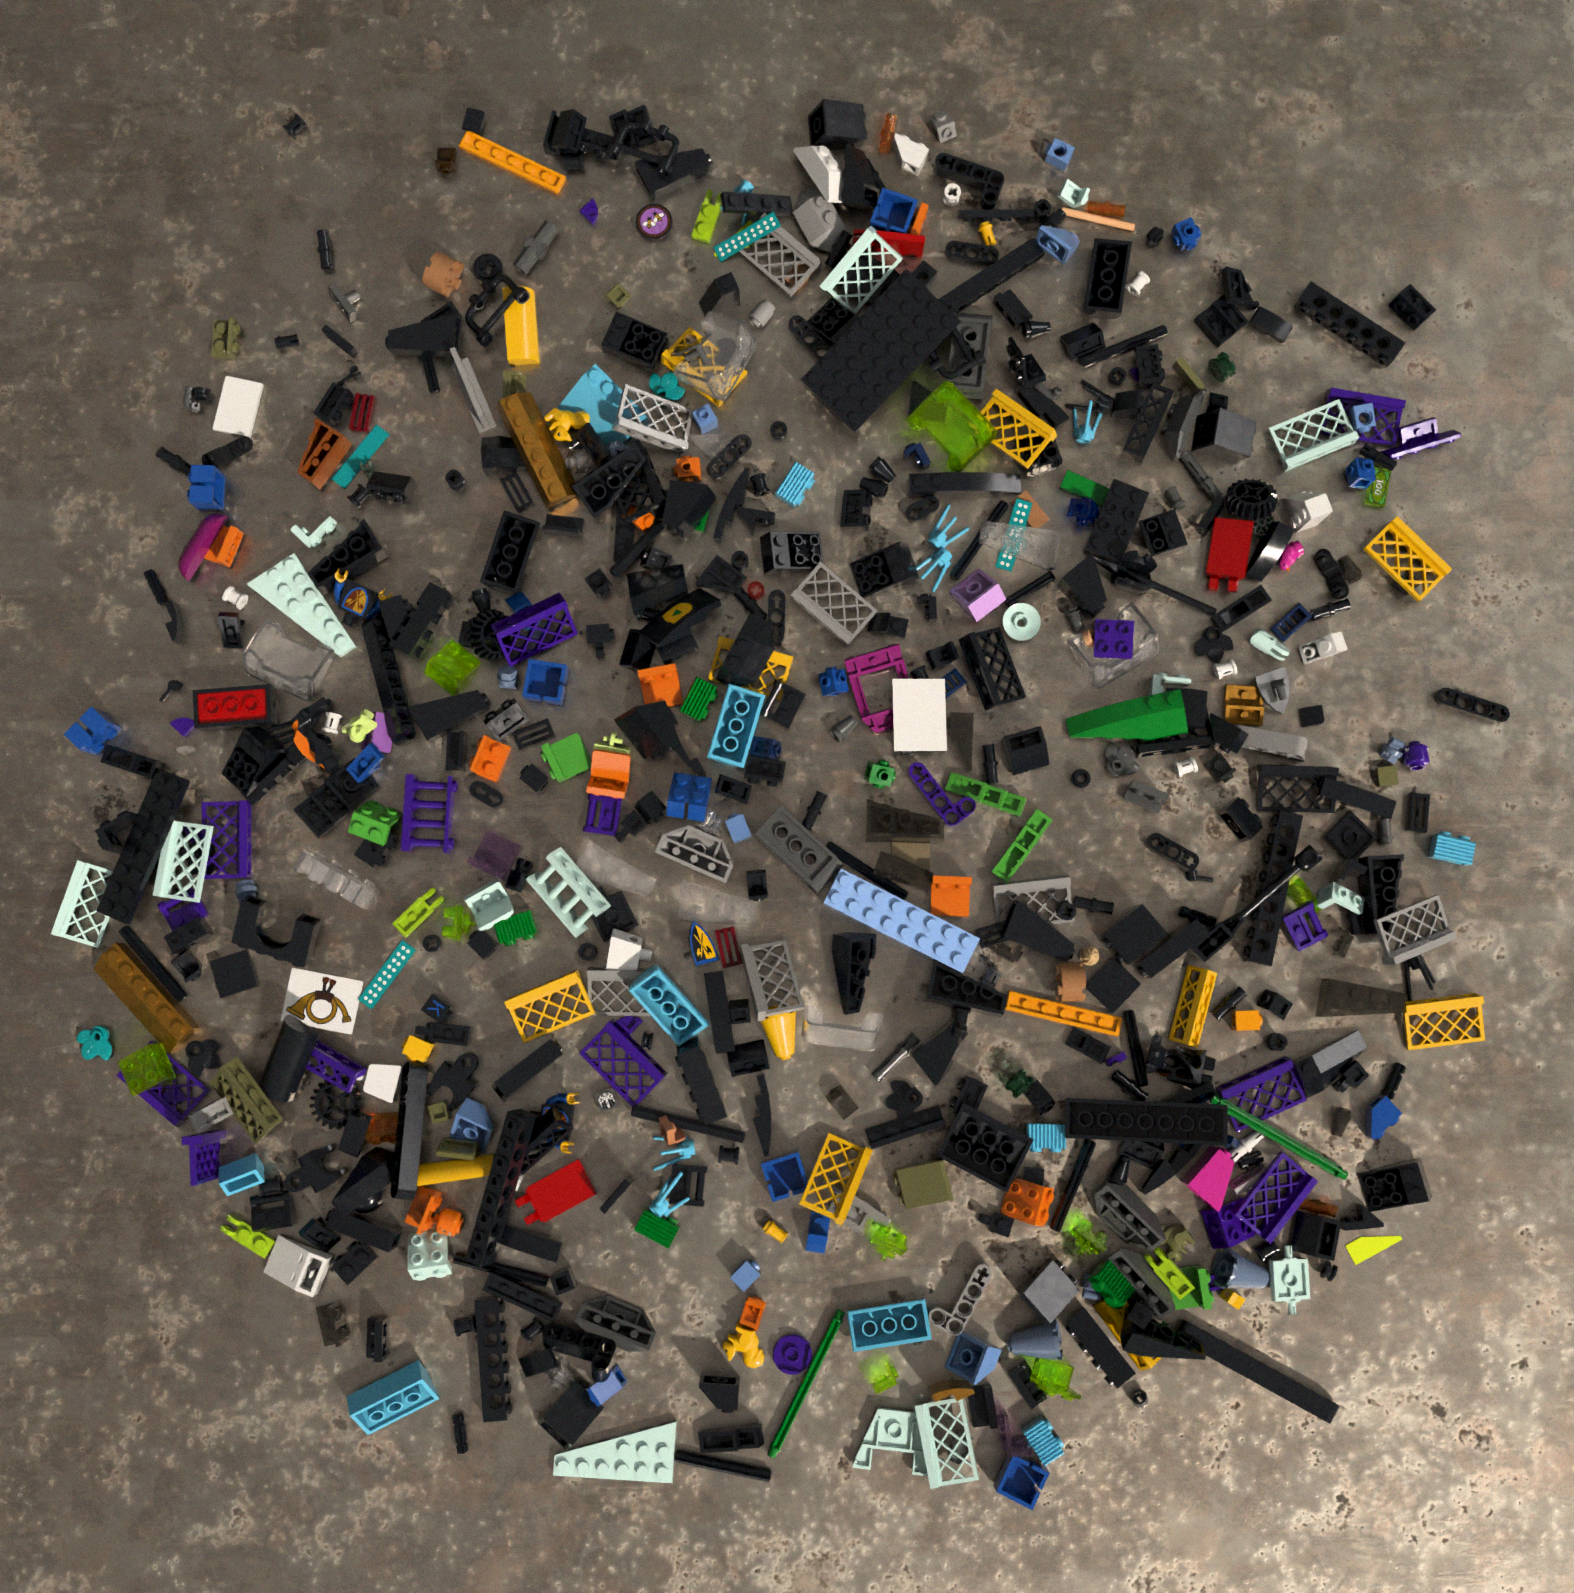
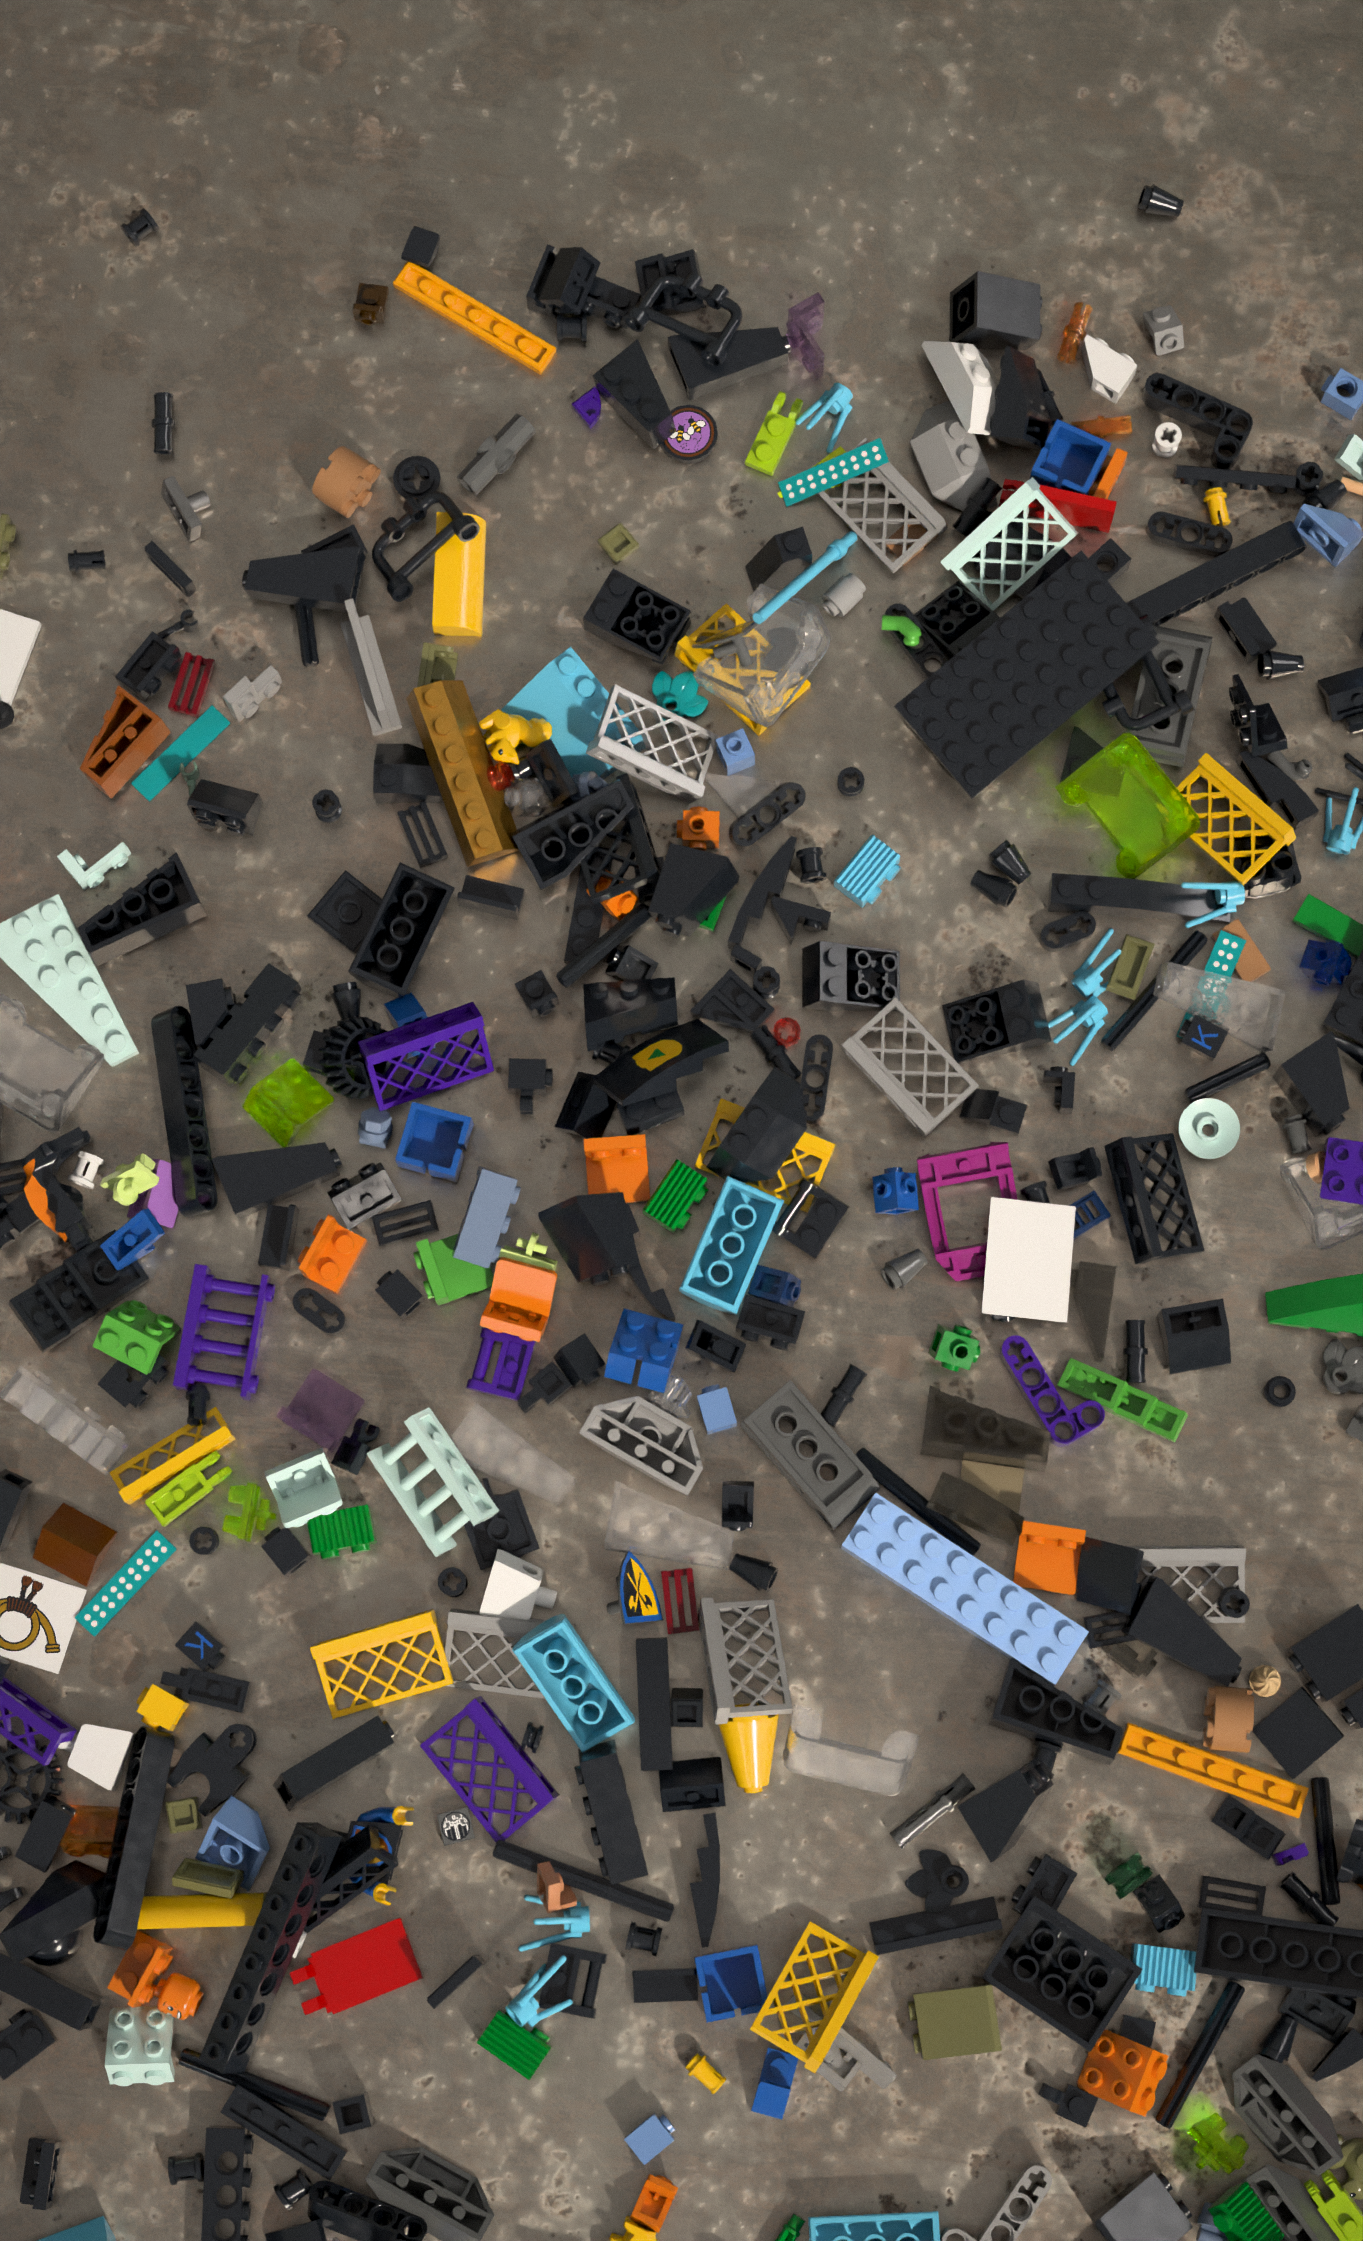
camera: 10 degrees right, 5 degrees down
torso [333,568,393,627] -> none
black bush [347,484,372,509] -> none
black slope [500,1223,563,1263] -> none
dark purple tile [616,1016,643,1035] -> none
black plate [720,191,793,217] -> none
clear smoke bracket [825,1085,859,1120] -> none
black wedge [832,932,876,1015] -> none
black bracket [840,489,873,531] -> none
clear neon green hips [870,1225,908,1261] -> none
dark blue bracket [903,442,931,470] -> none
lavender slope [949,568,1006,622] -> none
bright green slope [992,809,1052,883] -> none
black pin [1073,895,1114,915] -> none
none -> reddish brown slope [33,1503,118,1587]
none -> yellow fence [109,1407,236,1505]
none -> black pin [185,1384,210,1426]
none -> light grey plate [223,665,282,722]
none -> black tile [307,870,382,955]
none -> sand blue wedge [452,1166,521,1269]
none -> clear red bush [487,761,515,791]
none -> black wedge [593,339,676,449]
none -> black panel [632,1967,698,2003]
none -> black cone [729,1553,778,1591]
none -> black tile [731,944,762,975]
none -> medium azure bar [753,531,857,624]
none -> clear purple bracket [785,292,825,379]
none -> bright green arm [881,615,922,646]
none -> clear orange pin [1070,414,1132,439]
none -> black slope [1077,1537,1144,1615]
none -> olive tile [1106,934,1155,1000]
none -> black cone [1138,184,1184,217]
none -> black brick [1178,1015,1228,1061]
none -> medium azure plant [1181,881,1245,928]
none -> black tile [1197,1875,1266,1916]

